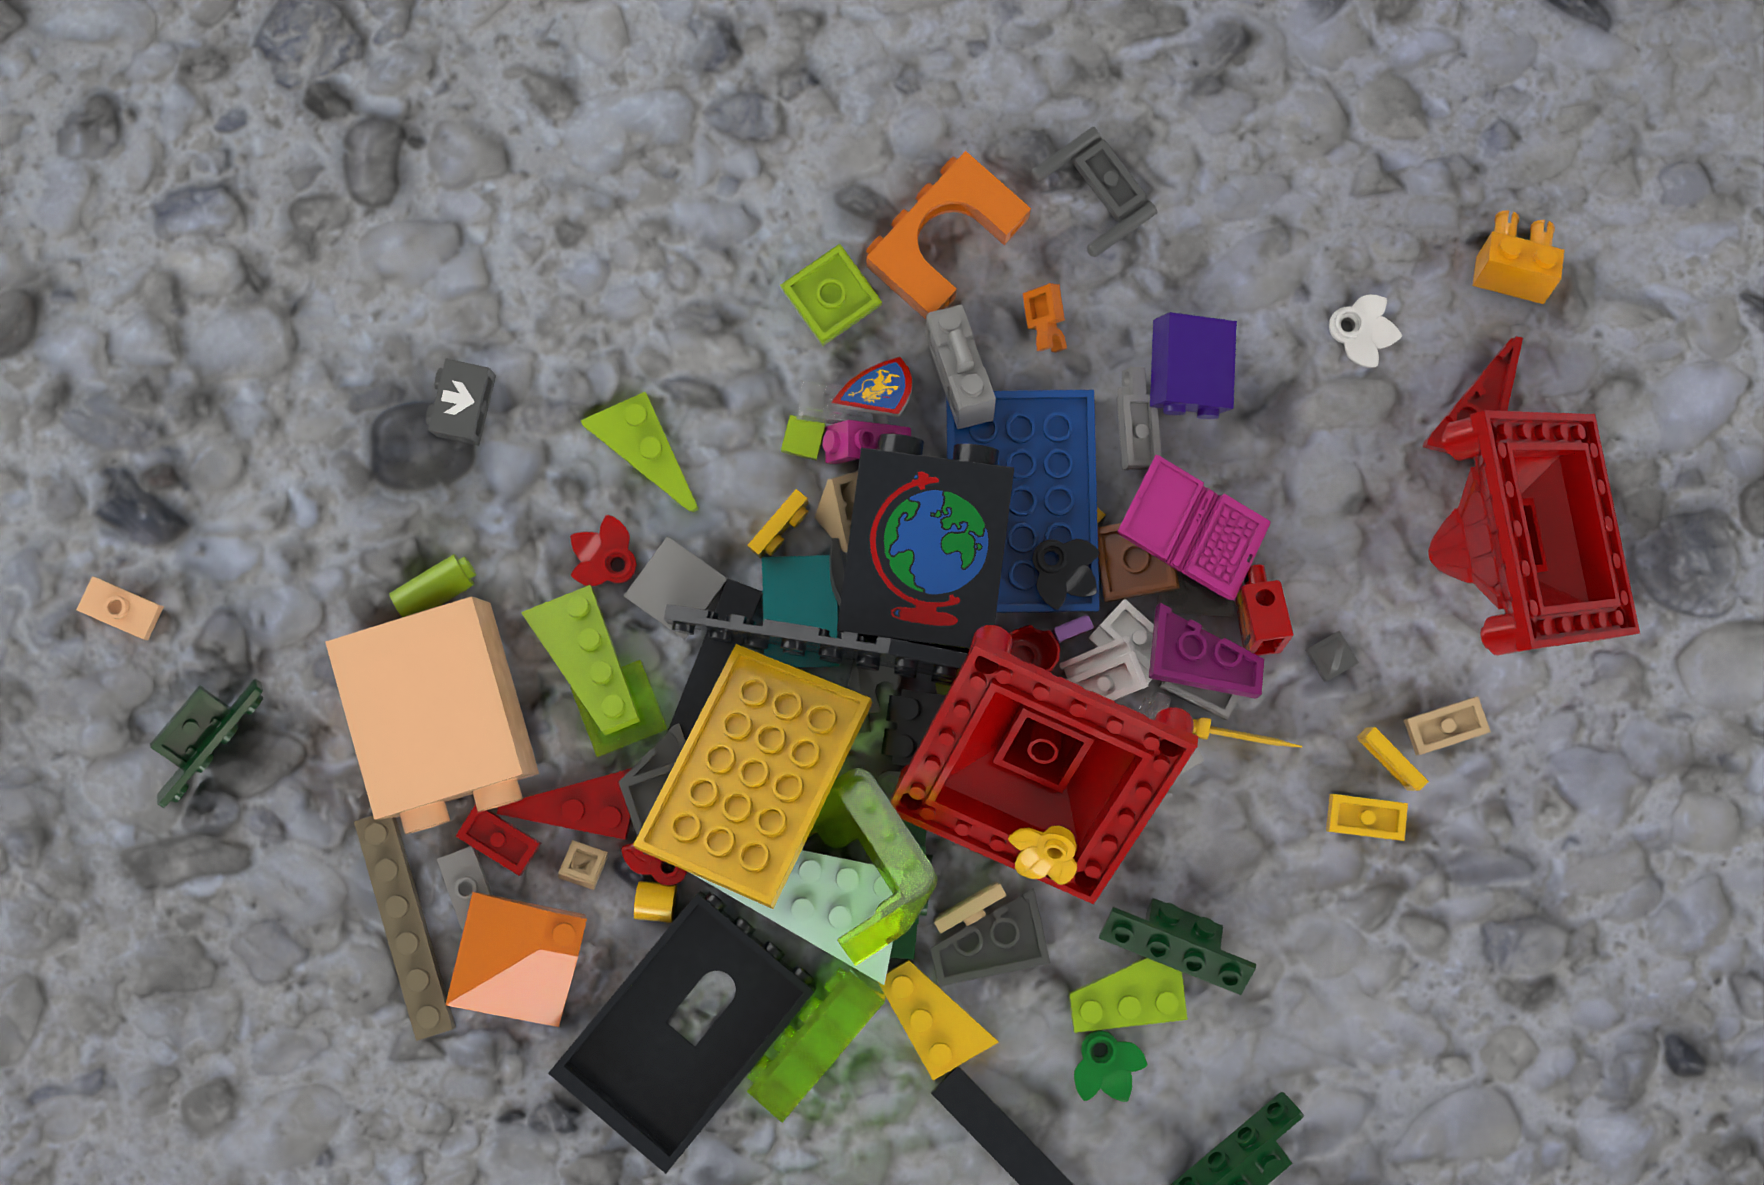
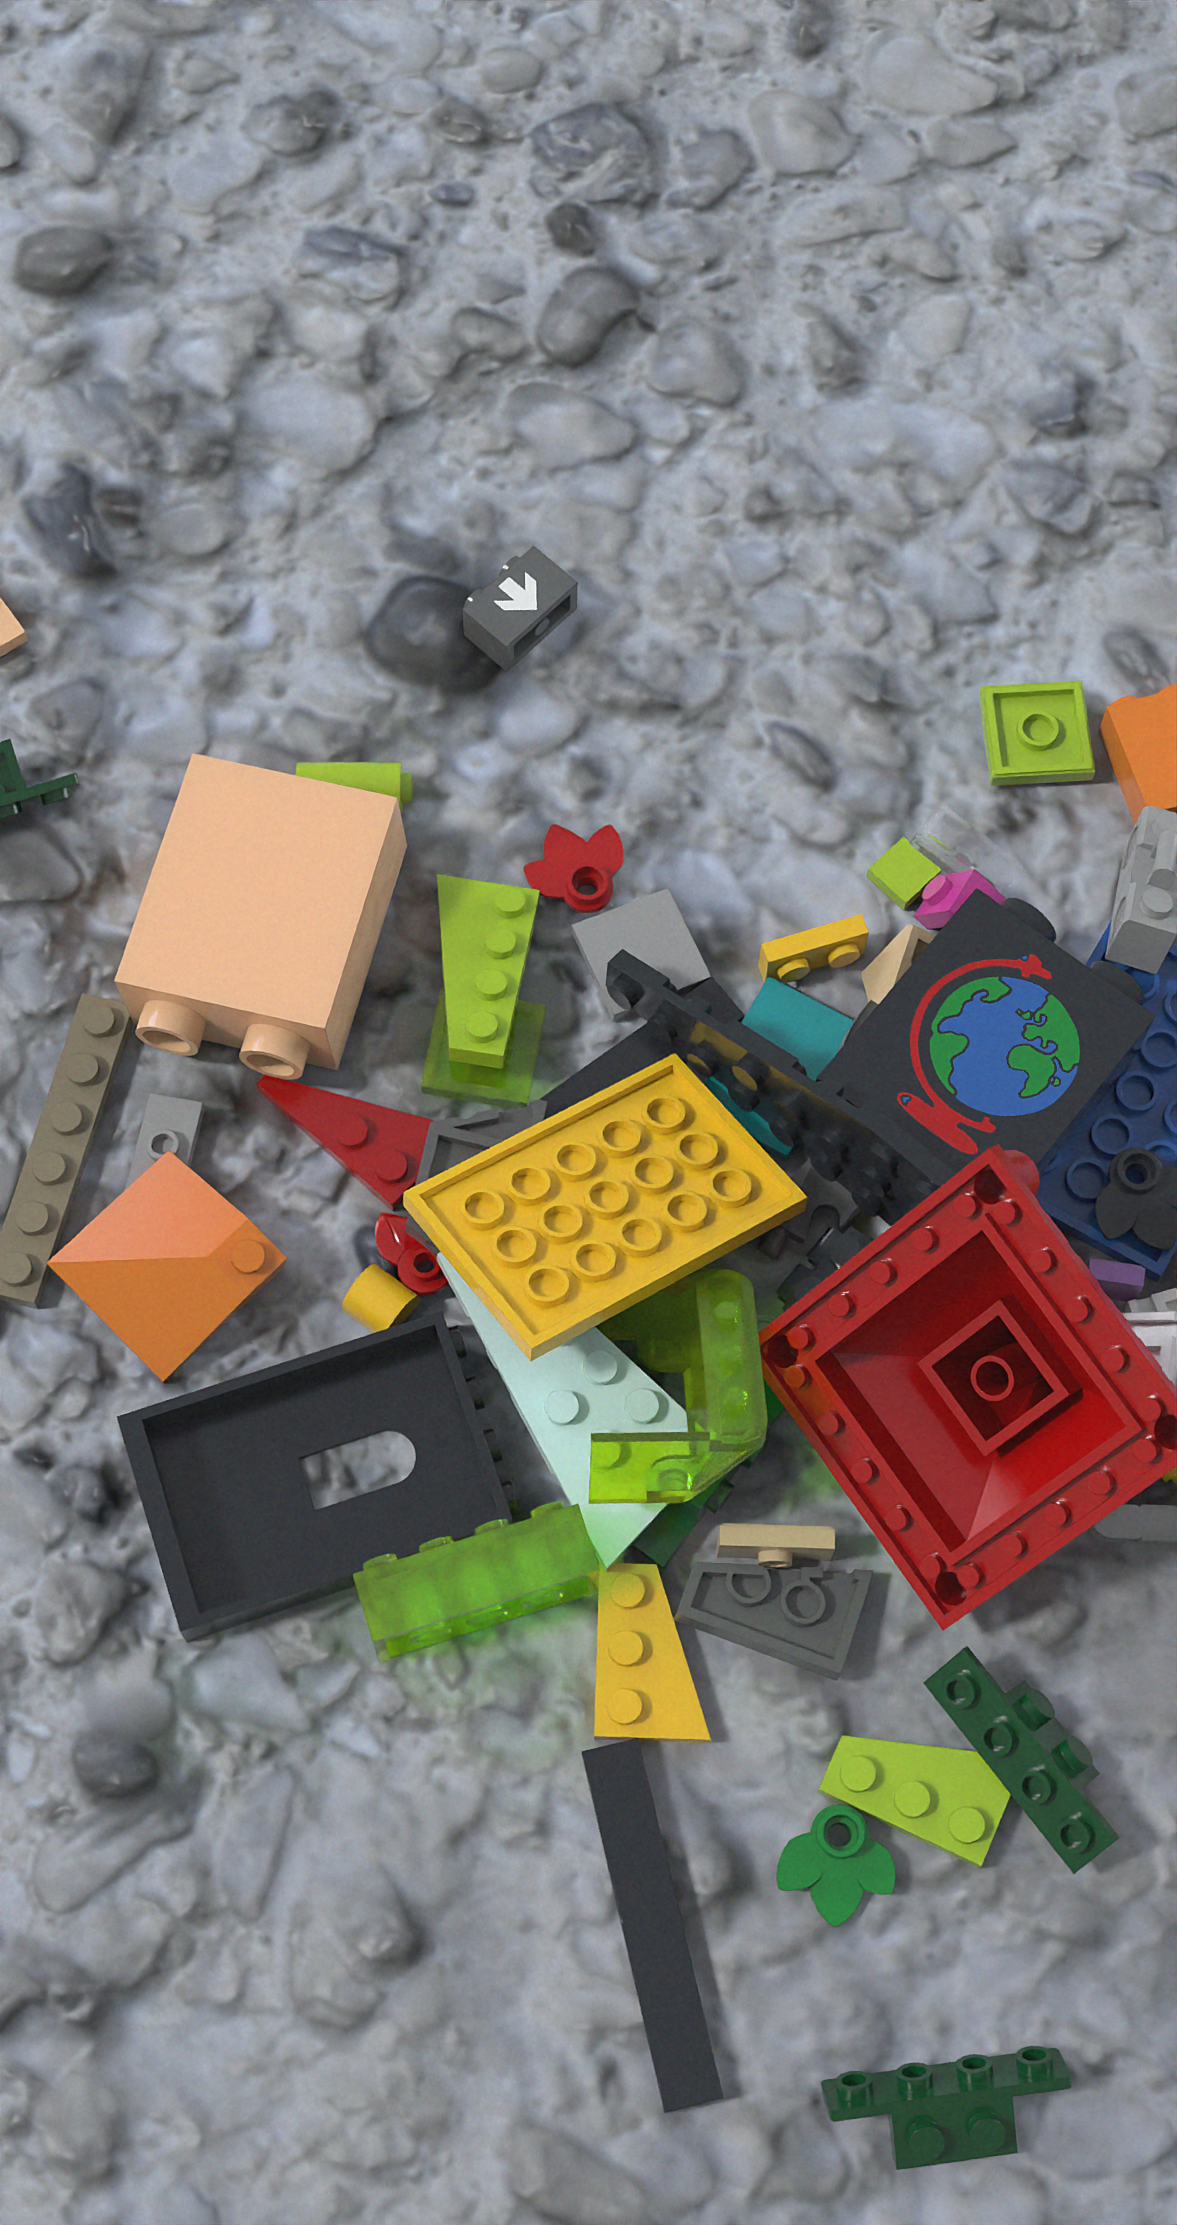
camera: 30 degrees right, 15 degrees down
red plate [456,804,542,876] -> none
tan tile [558,840,608,890] -> none
lime wing [580,392,699,513] -> none
shield [831,357,913,424] -> none
yellow plate [1008,826,1077,885] -> none

